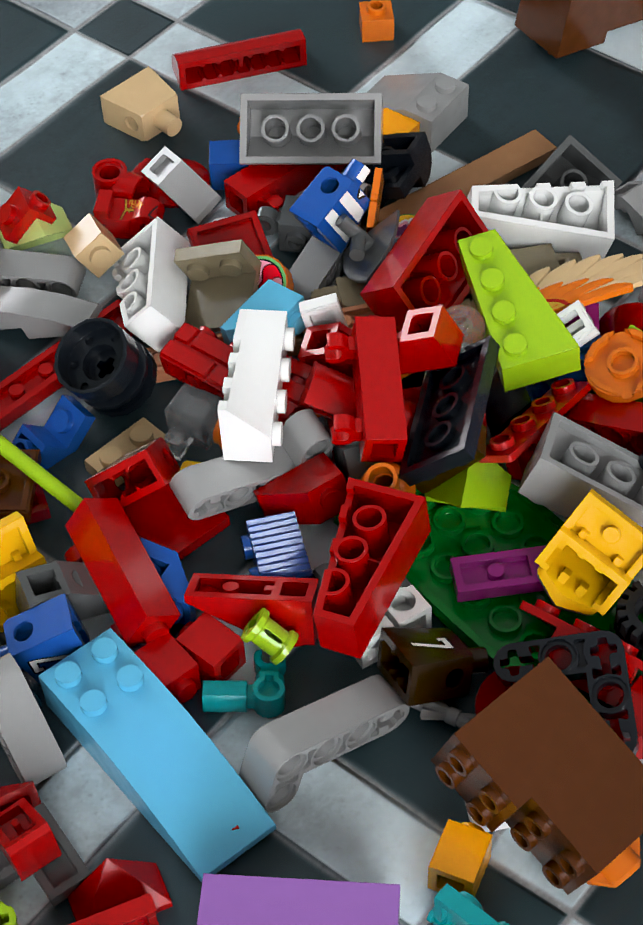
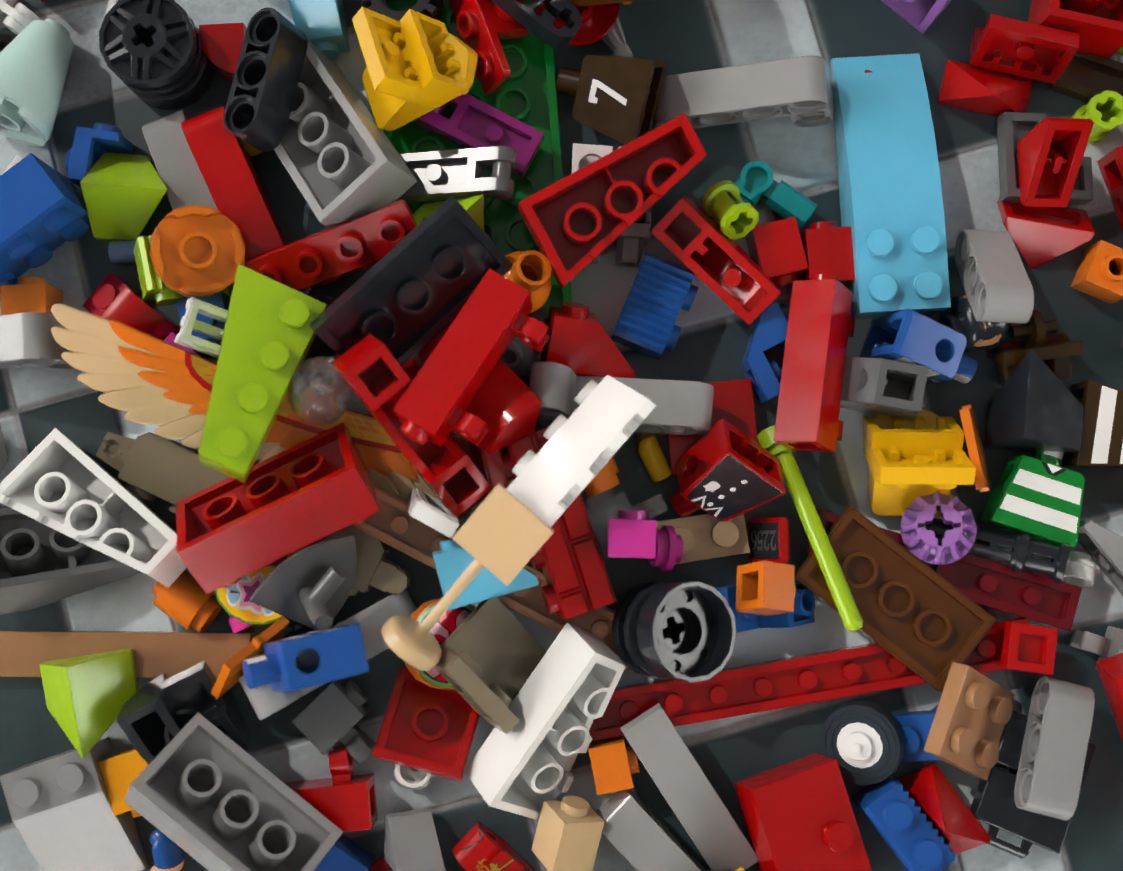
camera: 145 degrees left, 35 degrees up
none -> lime slope [39,648,140,759]
none -> tan piece [381,483,554,672]
none -> dark grey plate [396,146,517,203]
none -> orange plate [588,736,640,795]
none -> dark pink plate [606,510,657,559]
none -> dark pink plate [648,525,683,572]
none -> orange plate [736,560,796,616]
none -> slope [747,517,790,563]

